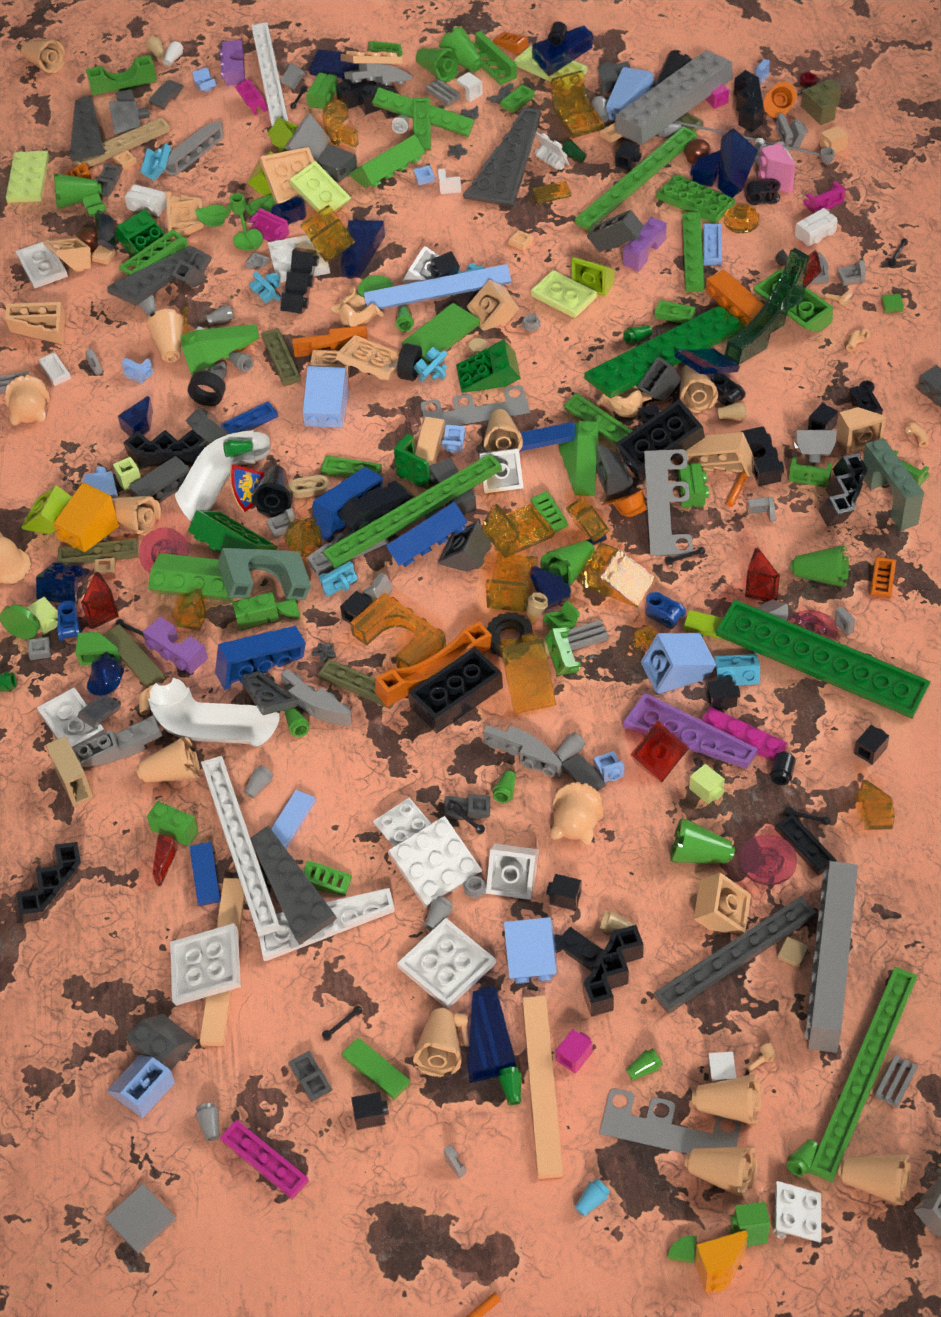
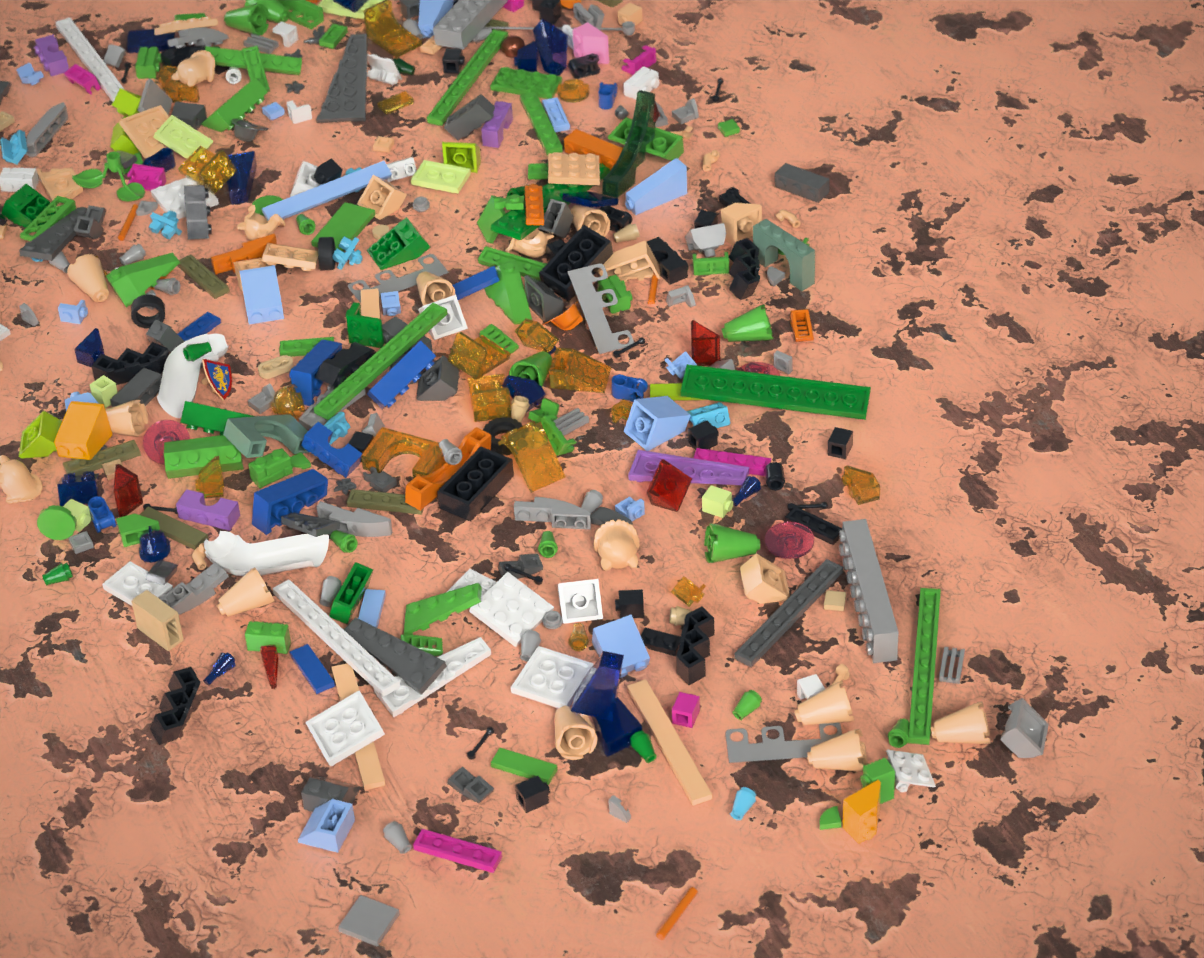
camera: 20 degrees left, 10 degrees down
black cone [252,466,292,517] -> none
none -> flat silver tile [105,150,137,169]
none -> orange bar [118,204,138,241]
none -> light nougat hair [171,50,215,87]
none -> clear blue cone [203,652,236,686]
none -> dark grey piece [231,119,269,142]
none -> blue arch [301,422,363,478]
none -> green brick [329,562,373,624]
none -> dark grey plate [363,467,397,493]
none -> white hips [386,157,417,182]
none -> bright green wing [404,583,482,635]
none -> light grey cone [439,439,462,465]
none -> bright green tile [477,195,506,244]
none -> bright green plate [494,194,524,210]
none -> orange plate [525,184,544,225]
none -> light nougat plate [548,152,600,185]
none -> clear yellow cone [568,623,589,651]
none -> clear blue slope [571,651,624,721]
none -> blue piece [598,82,618,110]
none -> light blue slope [625,158,687,215]
none -> light blue bracket [665,351,697,379]
none -> clear yellow bracket [671,576,706,607]
none -> clear blue cone [732,476,761,507]
none -> light grey tile [767,266,785,286]

